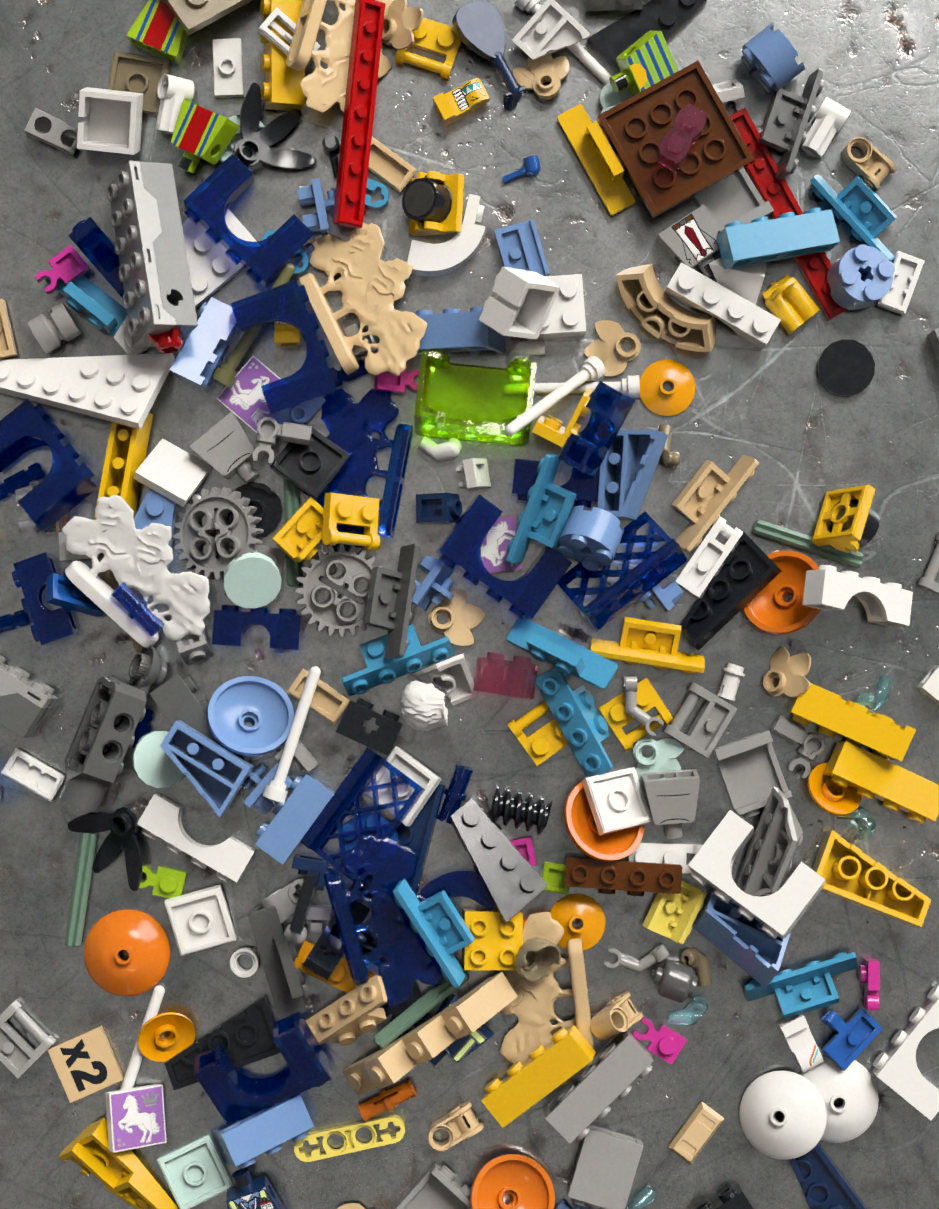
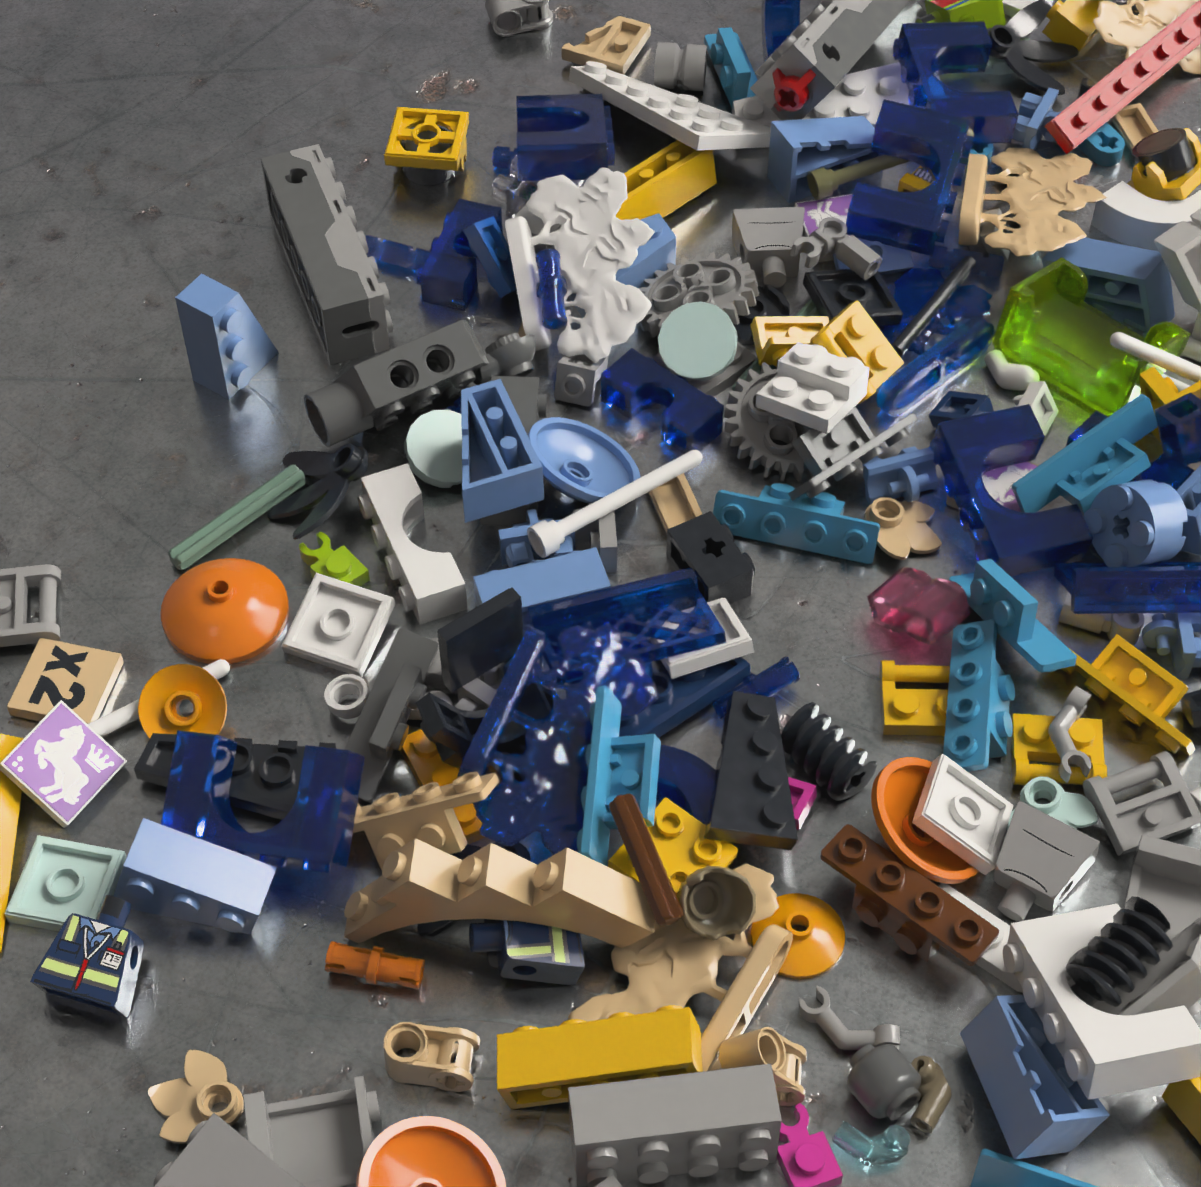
camera: 40 degrees right, 35 degrees down
white plate [1,748,67,802] -> none
dark pink plate [35,245,90,294] -> none
white tile [133,438,212,507] -> none
light yellow beam [294,1115,405,1162] -> none
dark pink plate [374,364,425,394] -> none
white hair [400,681,448,731] -> none
white slope [411,653,479,706] -> none
lime tile [541,861,569,895] -> none
light yellow bracket [642,880,707,945] -> none
none -> reddish brown axle [609,793,683,926]
none -> white plate [756,342,869,434]
none -> black bar [891,256,976,358]
none -> black piece [1065,896,1173,1007]

